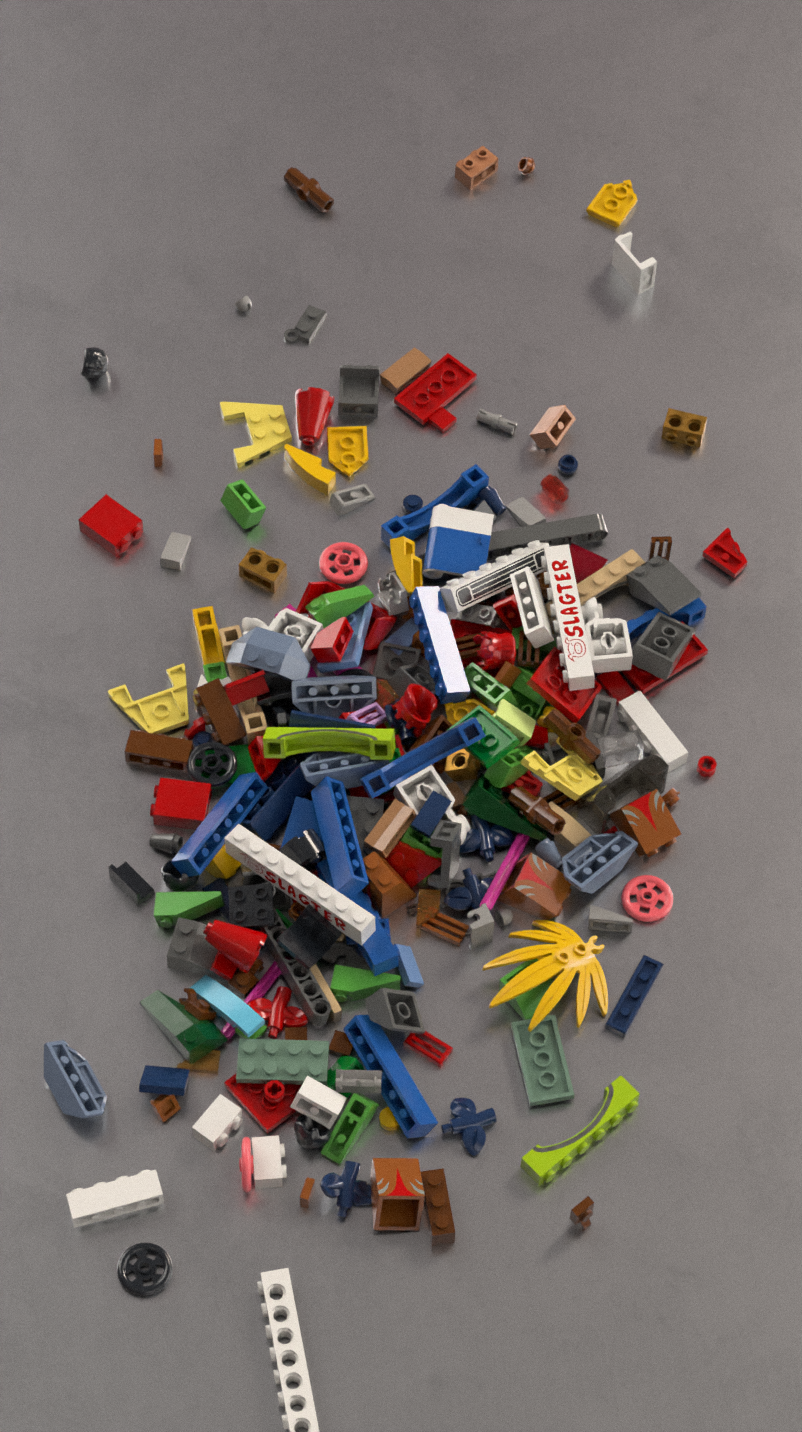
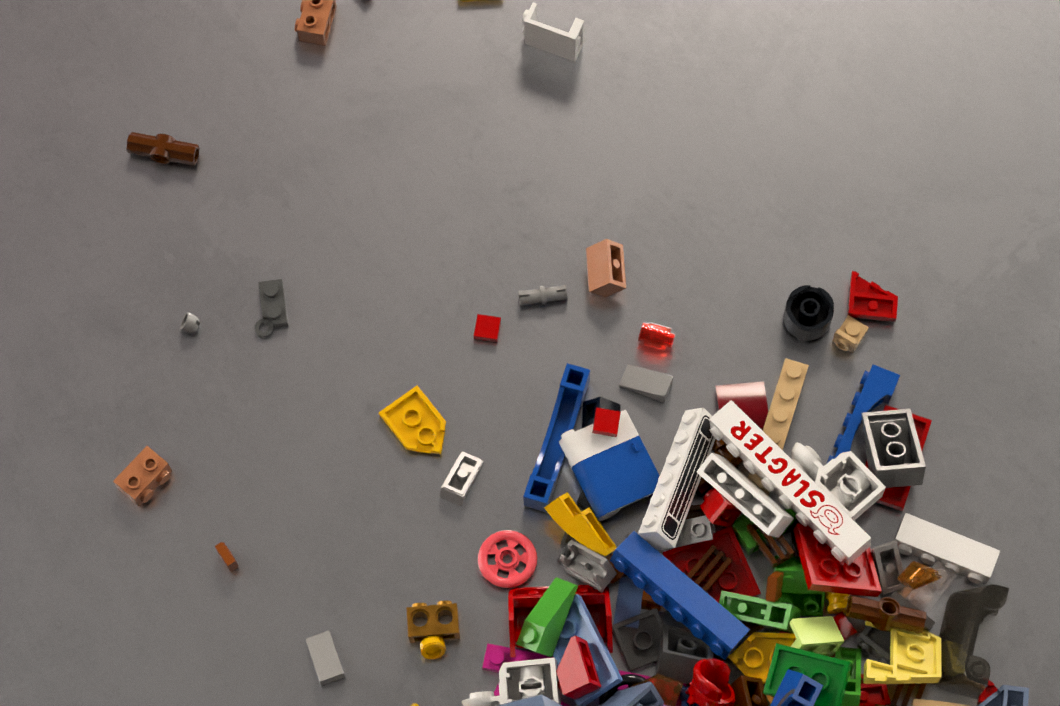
camera: 30 degrees left, 10 degrees up
red brick [78,494,143,557] -> none
black hair [81,347,109,379] -> none
light yellow wing [220,402,292,468] -> none
bright green brick [220,479,266,529] -> none
yellow slope [284,444,336,496] -> none
red cone [295,387,334,445] -> none
dark grey panel [338,365,379,416] -> none
medium nougat piece [380,347,432,395] -> none
red plate [394,353,477,425] -> none
dark blue plate [403,495,423,514] -> none
red hair [473,631,516,671] -> none
dark blue cone [478,486,507,516] -> none
dark grey beam [487,514,608,560] -> none
dark blue plate [558,454,578,474] -> none
red tile [597,671,635,706] -> none
dark orange slope [608,789,681,857] -> none
dark grey slope [627,555,701,615] -> none
reddish brown tile [648,536,672,561] -> none
pearl gold brick [661,408,707,447] -> none
dark orange plate [662,788,680,807] -> none
red bush [697,756,717,777] -> none
none -> nougat brick [113,446,172,507]
none -> yellow tile [420,636,446,659]
none -> red tile [592,407,621,437]
none -> black brick [783,285,834,342]
none -> tan bracket [832,315,869,353]
none -> clear orange tile [897,561,942,590]

